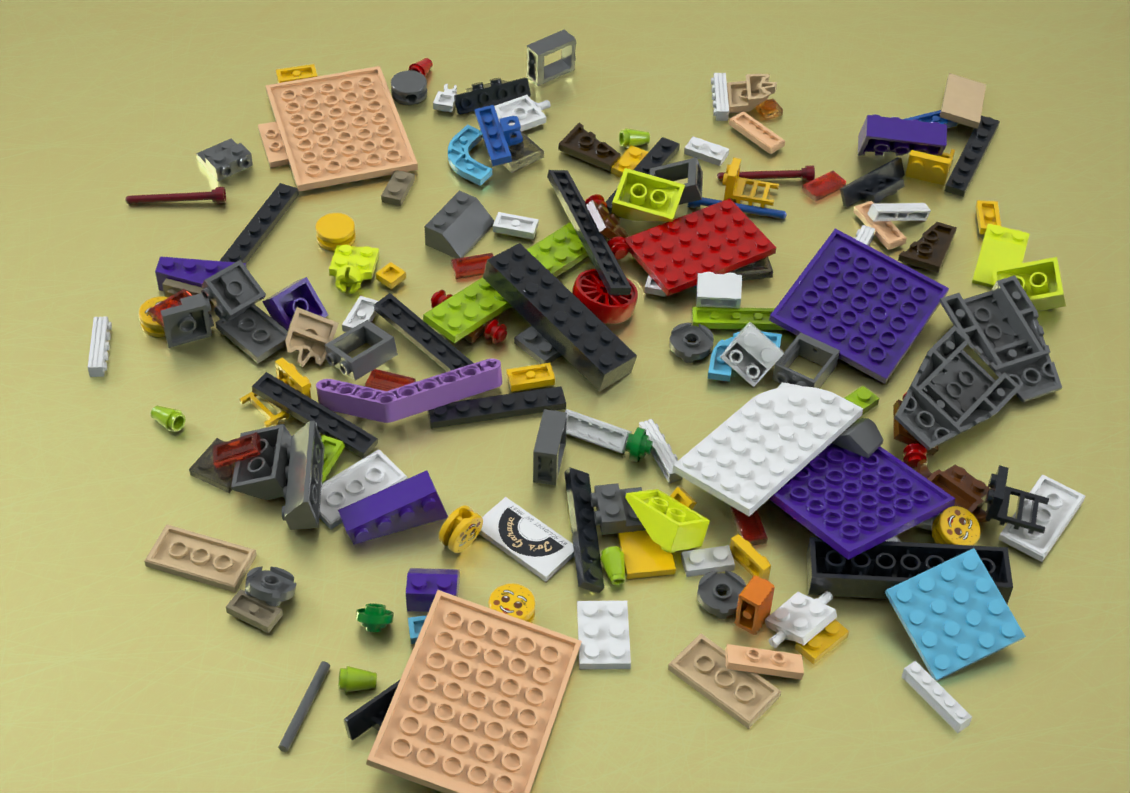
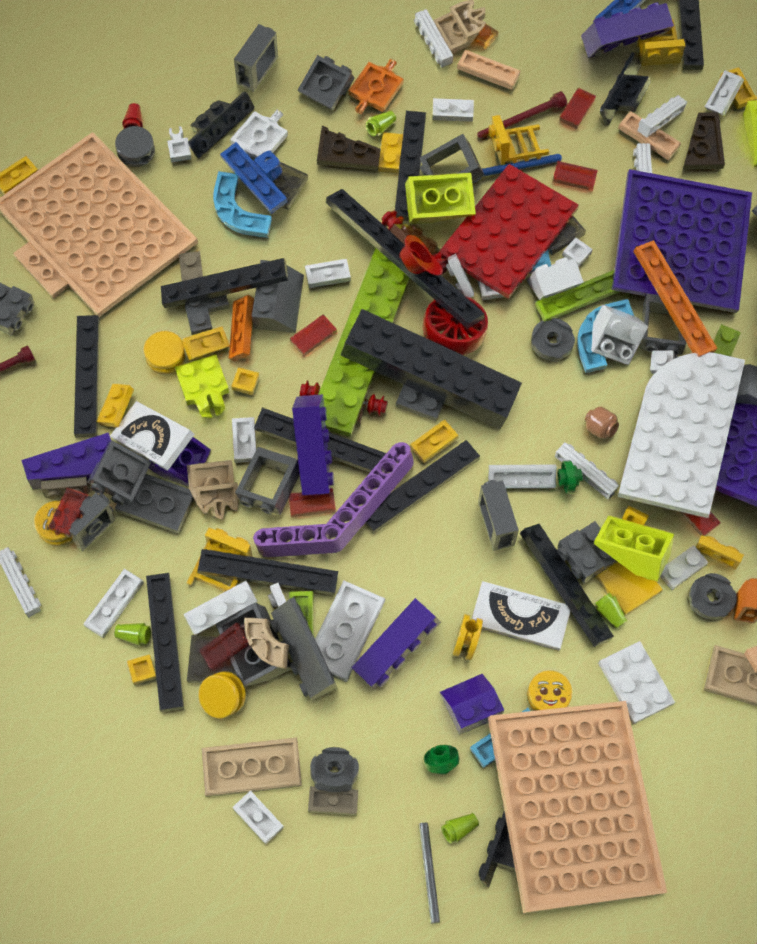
camera: 25 degrees left, 20 degrees up
none -> white tile [83,569,144,638]
none -> yellow plate [96,384,134,428]
none -> white tile [110,401,195,471]
none -> yellow plate [127,654,156,685]
none -> black plate [146,573,184,712]
none -> black plate [161,258,288,308]
none -> yellow plate [181,326,230,361]
none -> white brick [183,581,258,635]
none -> dark grey plate [184,295,229,335]
none -> yellow head [199,671,246,718]
none -> orange plate [229,295,254,362]
none -> white plate [233,790,284,844]
none -> tan tile [244,618,289,669]
none -> dark purple wedge [292,394,334,495]
none -> dark grey plate [297,55,355,111]
none -> orange plate [348,59,404,114]
none -> red piece [400,235,443,276]
none -> white plate [446,254,474,298]
none -> clear red tile [553,161,598,191]
none -> white plate [562,238,593,267]
none -> nougat head [585,407,619,439]
none -> orange plate [633,240,718,357]
none -> white plate [705,70,744,116]

